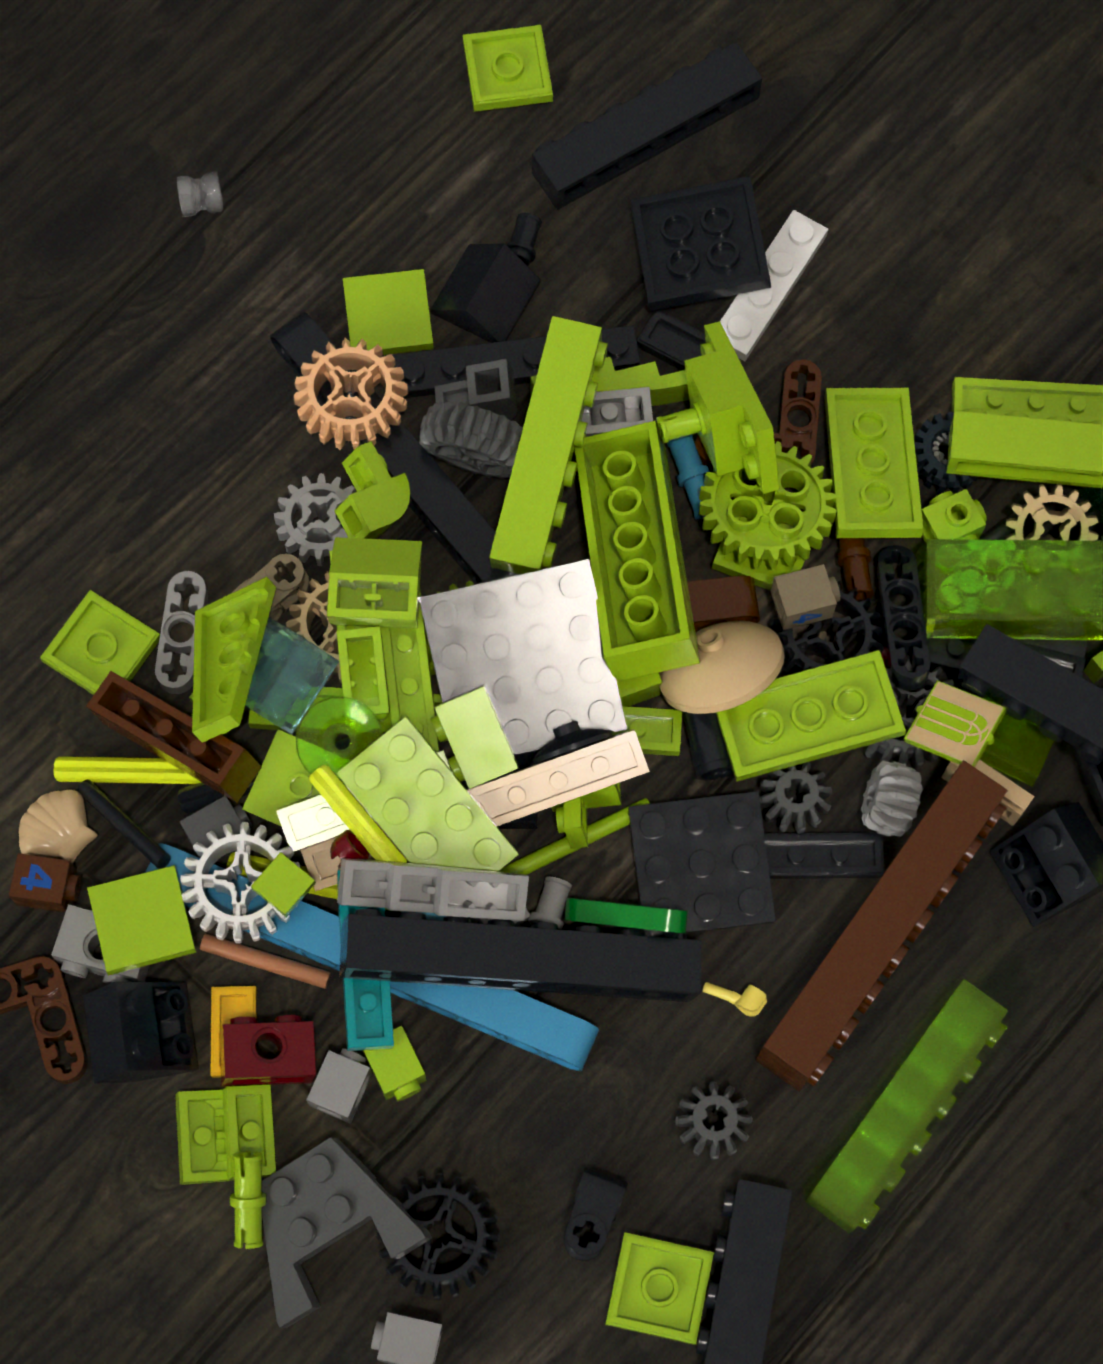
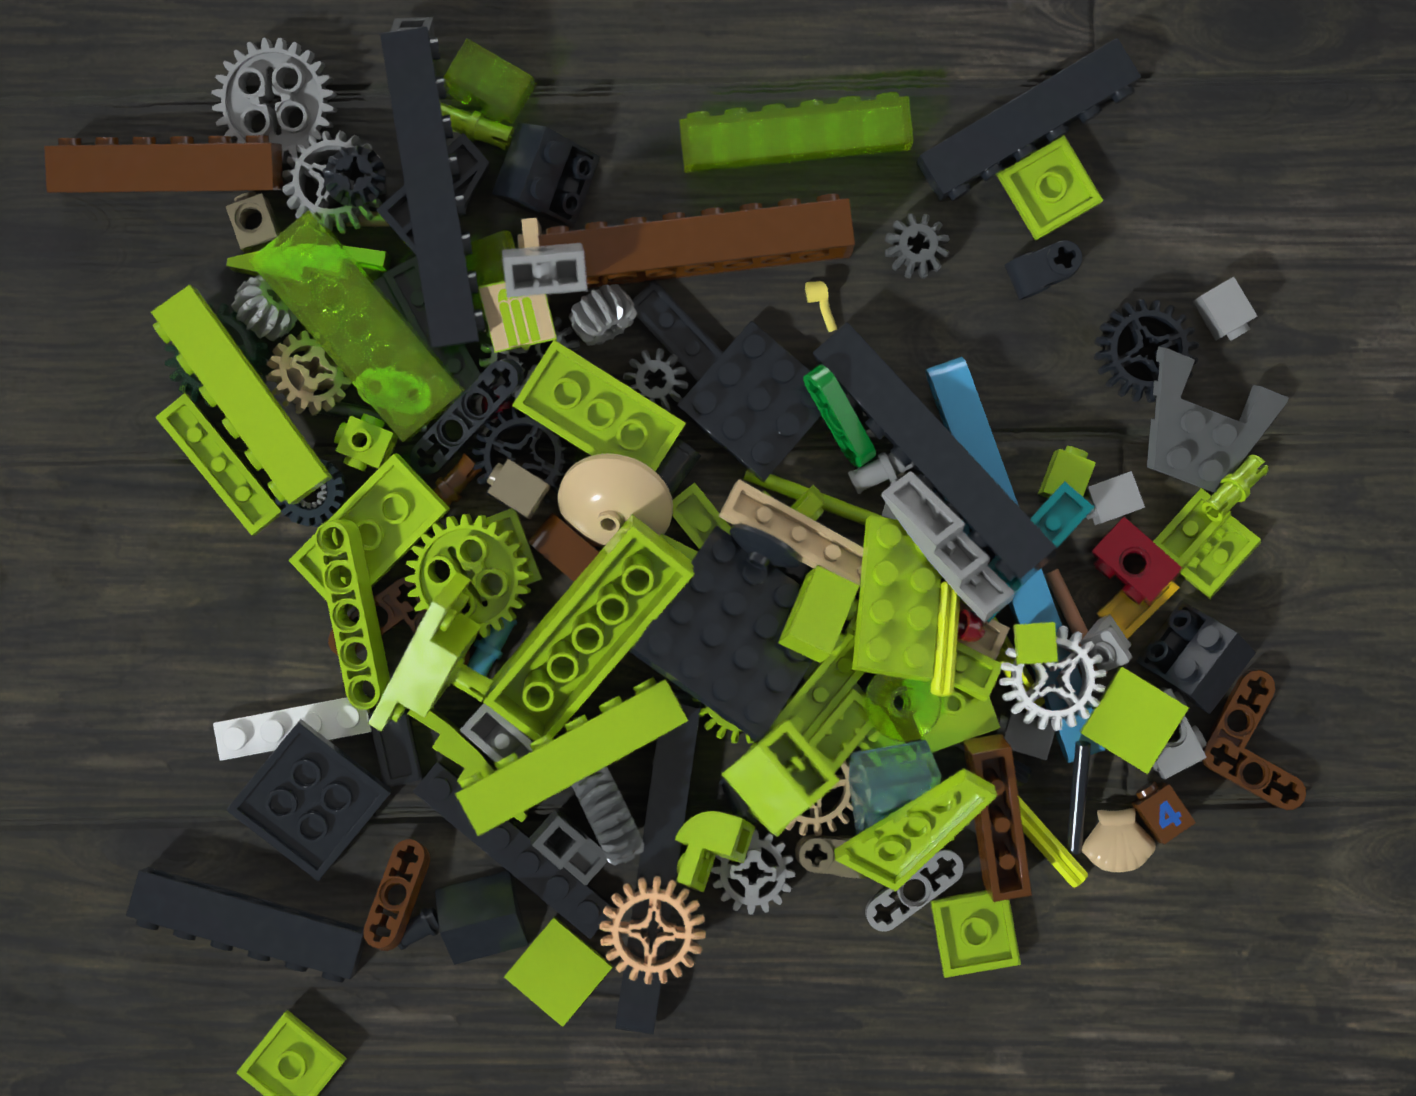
camera: 125 degrees left, 15 degrees up
none -> lime beam [315,519,390,710]
none -> reddish brown beam [364,839,430,951]
none -> light grey brick [502,243,587,298]
none -> light grey bracket [1080,614,1132,671]

